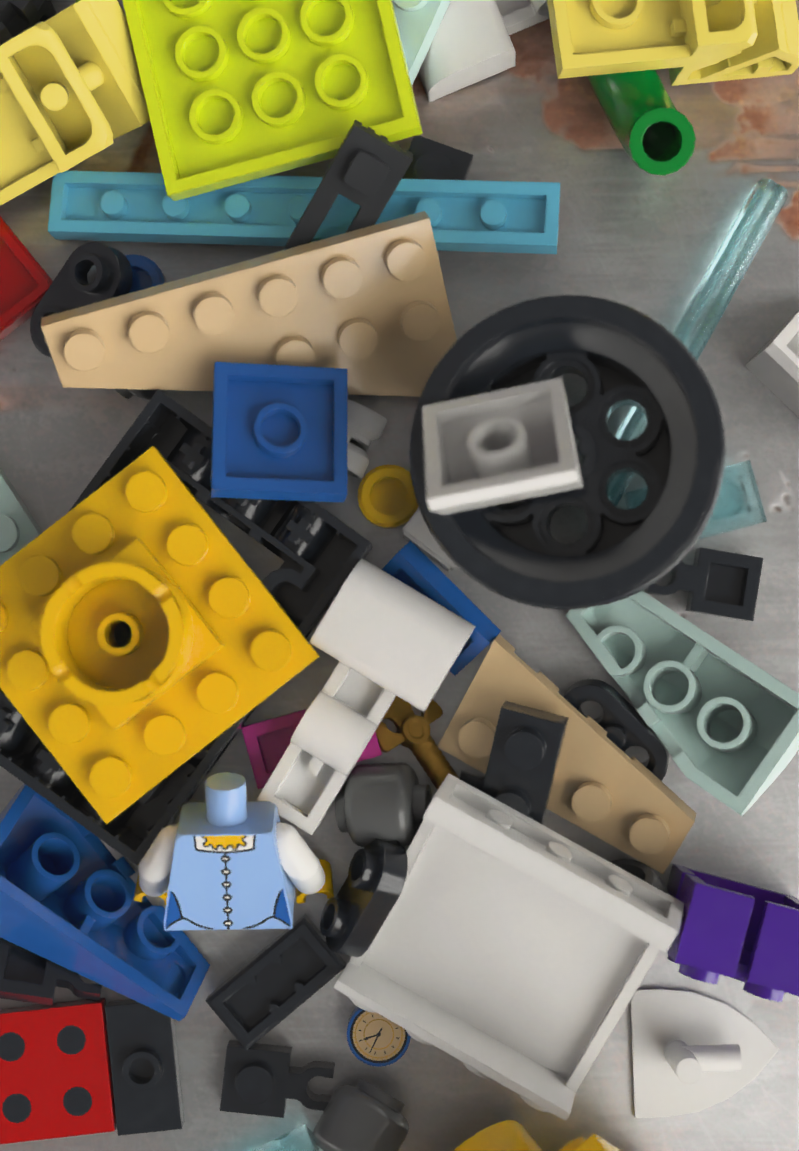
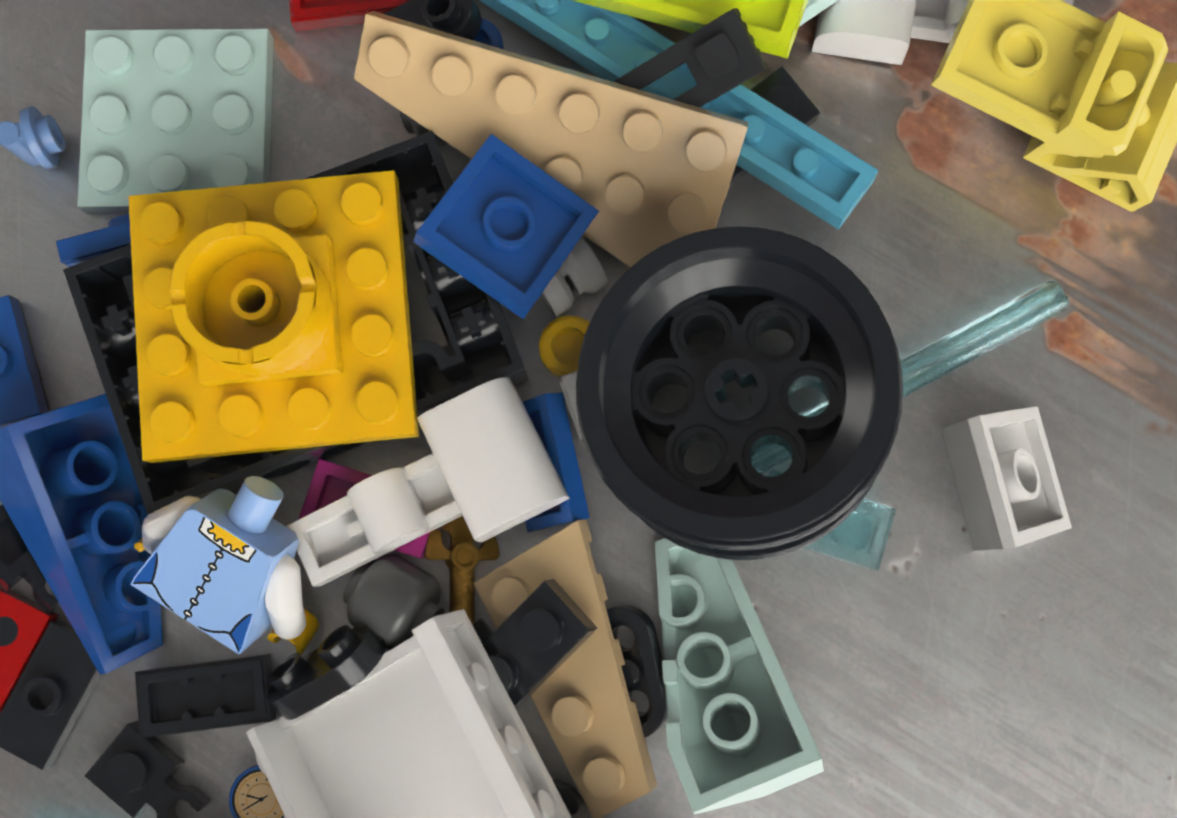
camera: 35 degrees right, 5 degrees down
white slope [422,377,583,515] -> none
green cylinder [587,70,696,176] -> none
black plate [644,547,763,621] -> none

